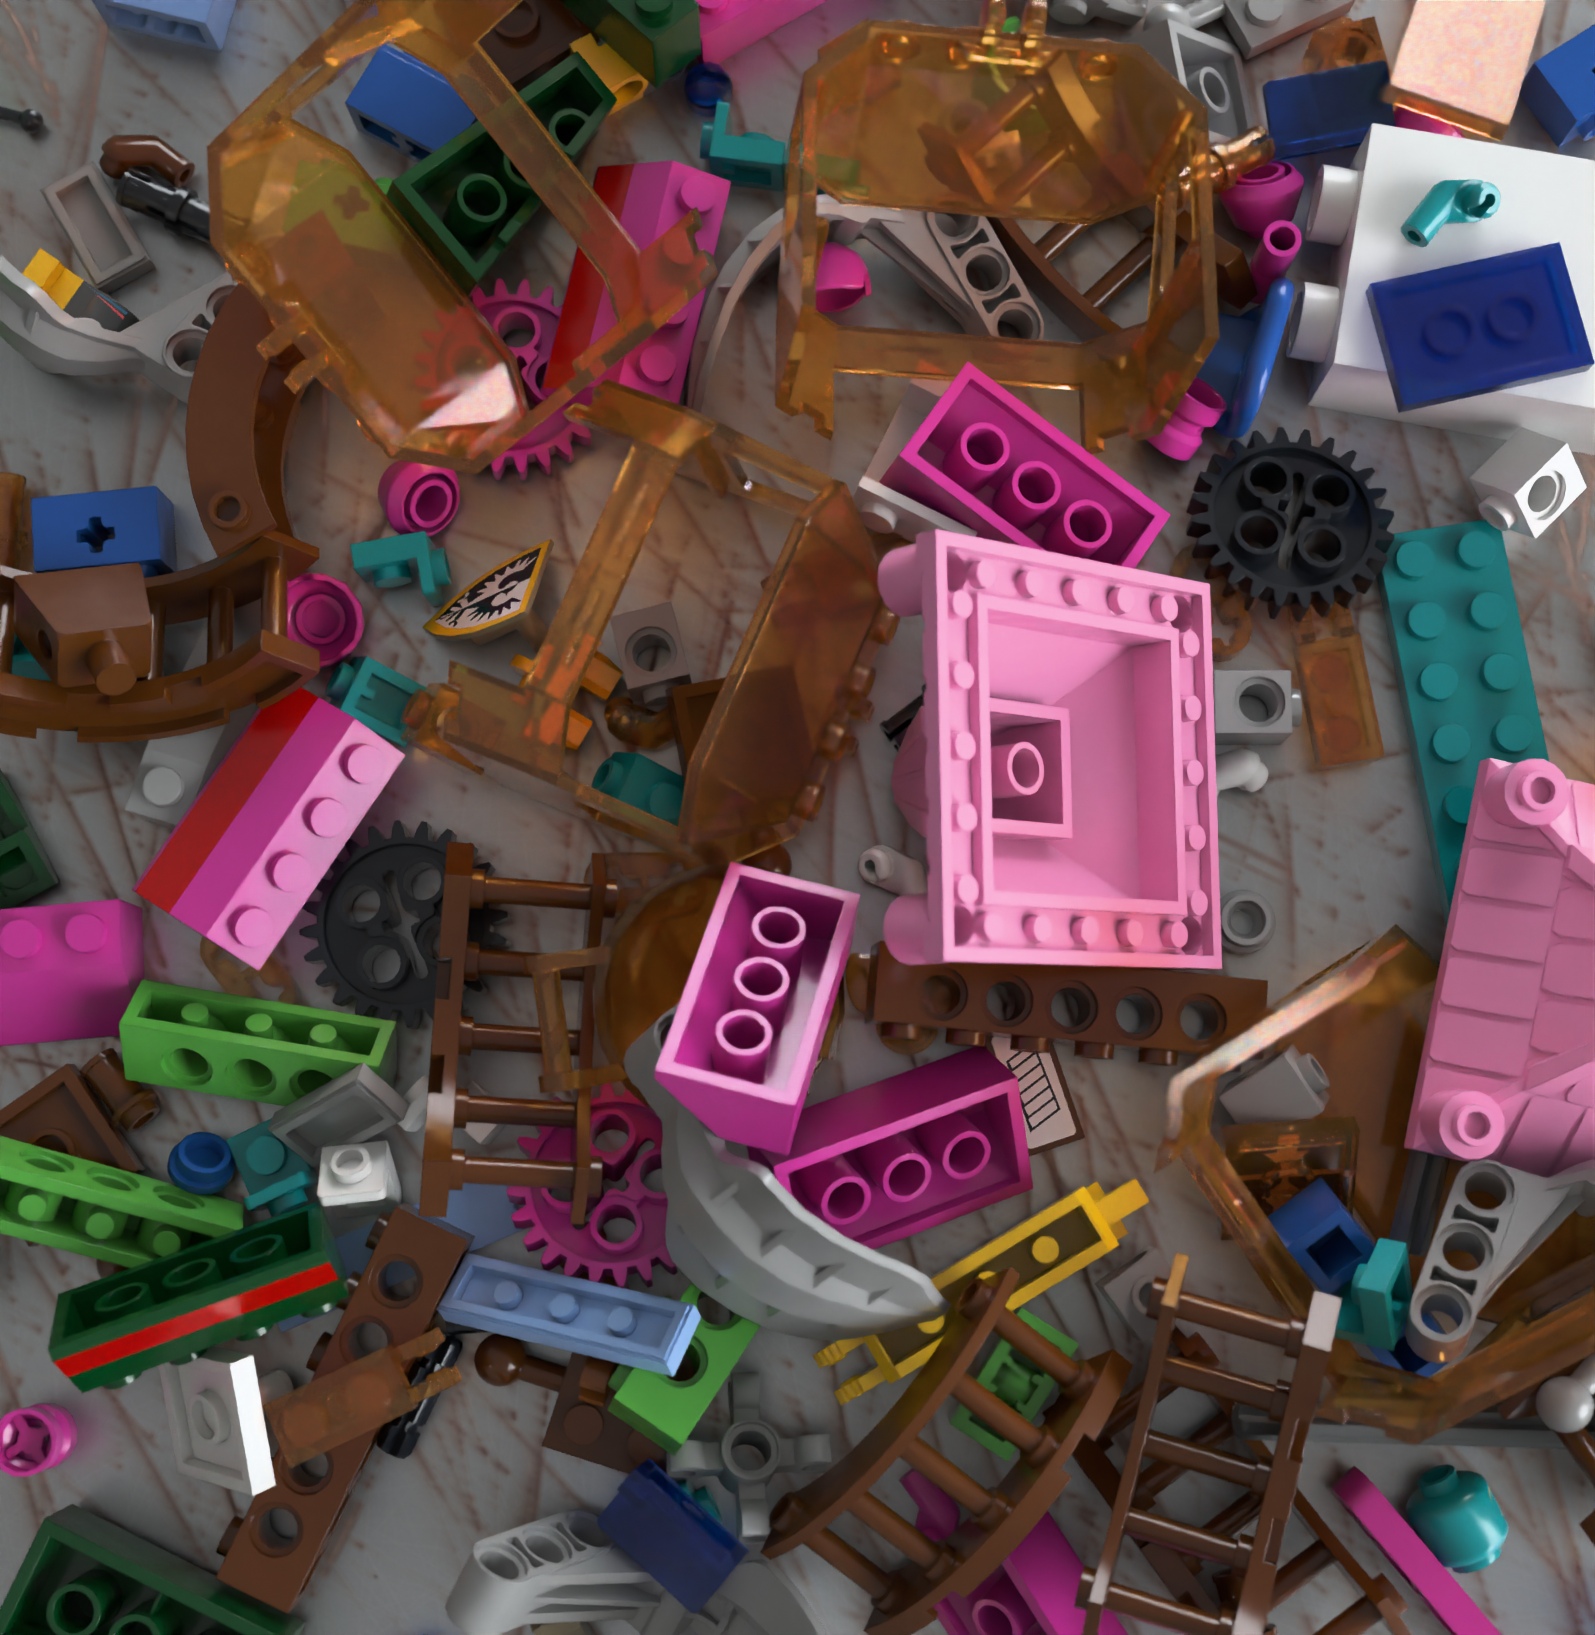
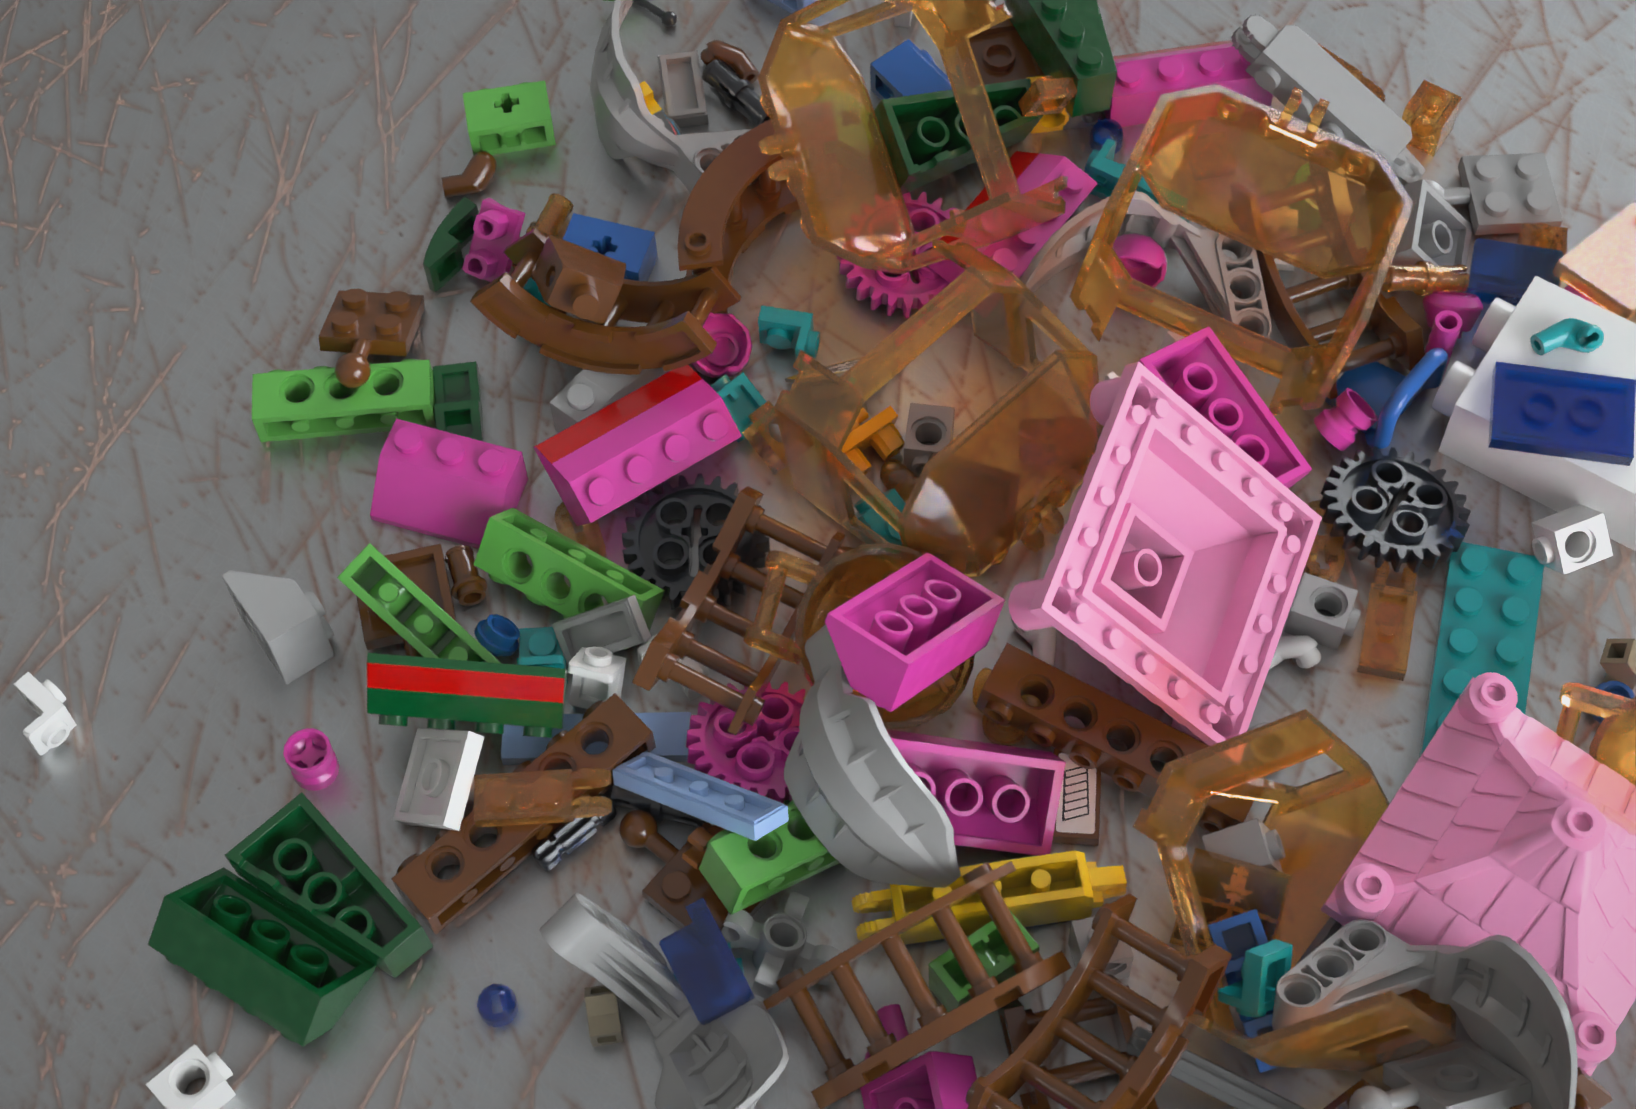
camera: 20 degrees right, 20 degrees down
dark pink cone [378,457,460,537] -> none
none -> clear orange plate [1018,76,1077,117]

